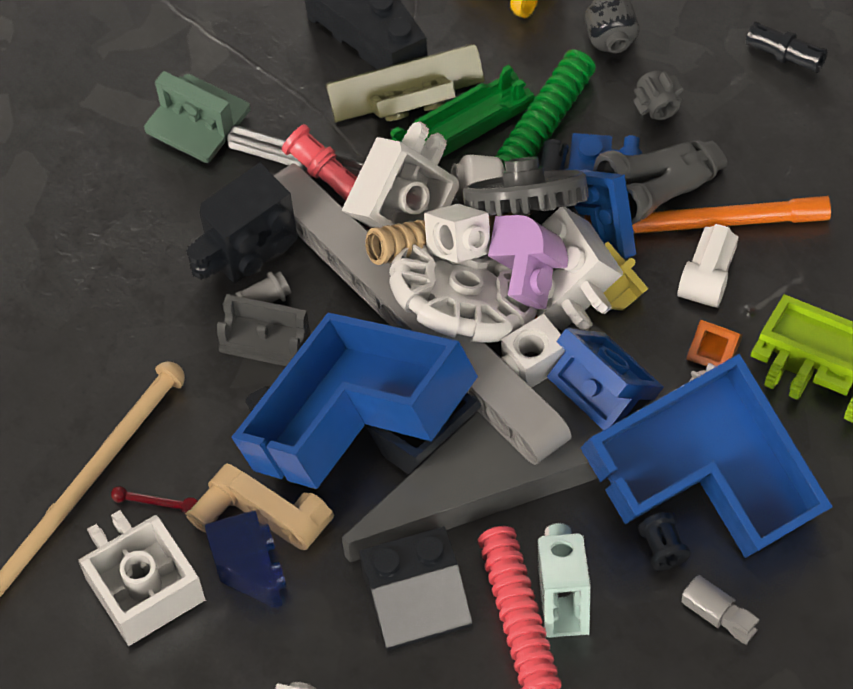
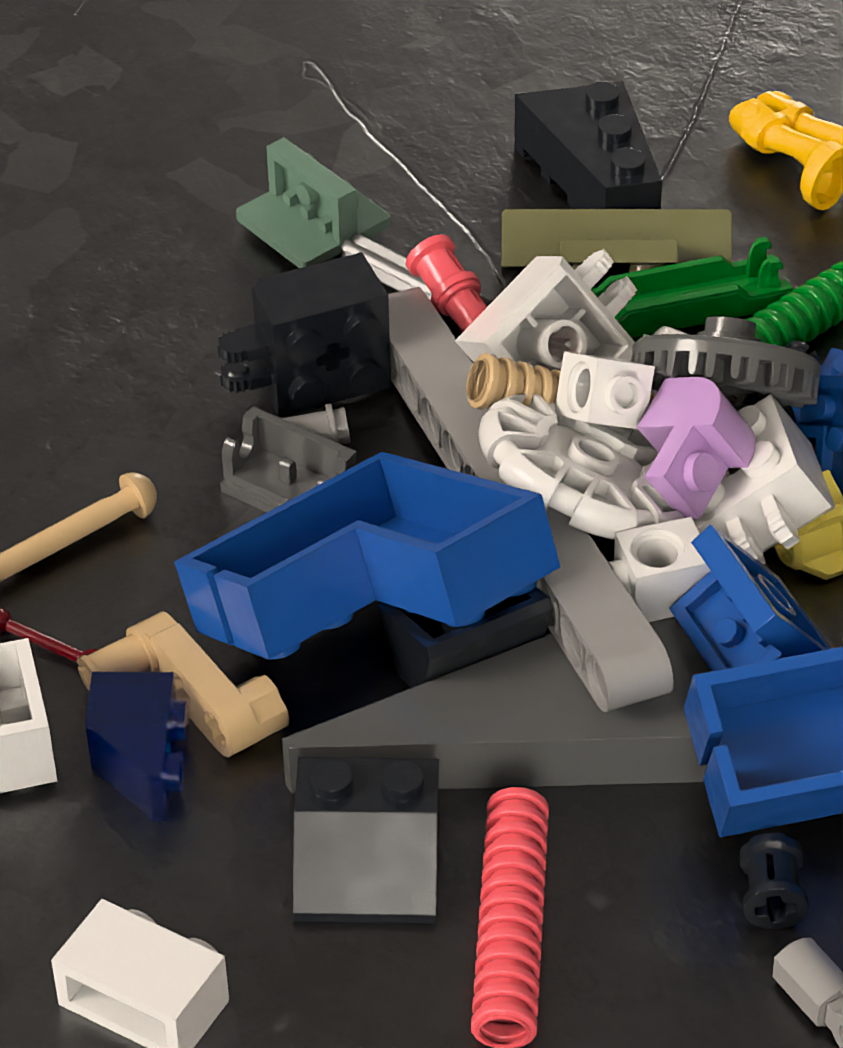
camera: 15 degrees right, 15 degrees down
light aqua torso [538,523,590,638] -> none

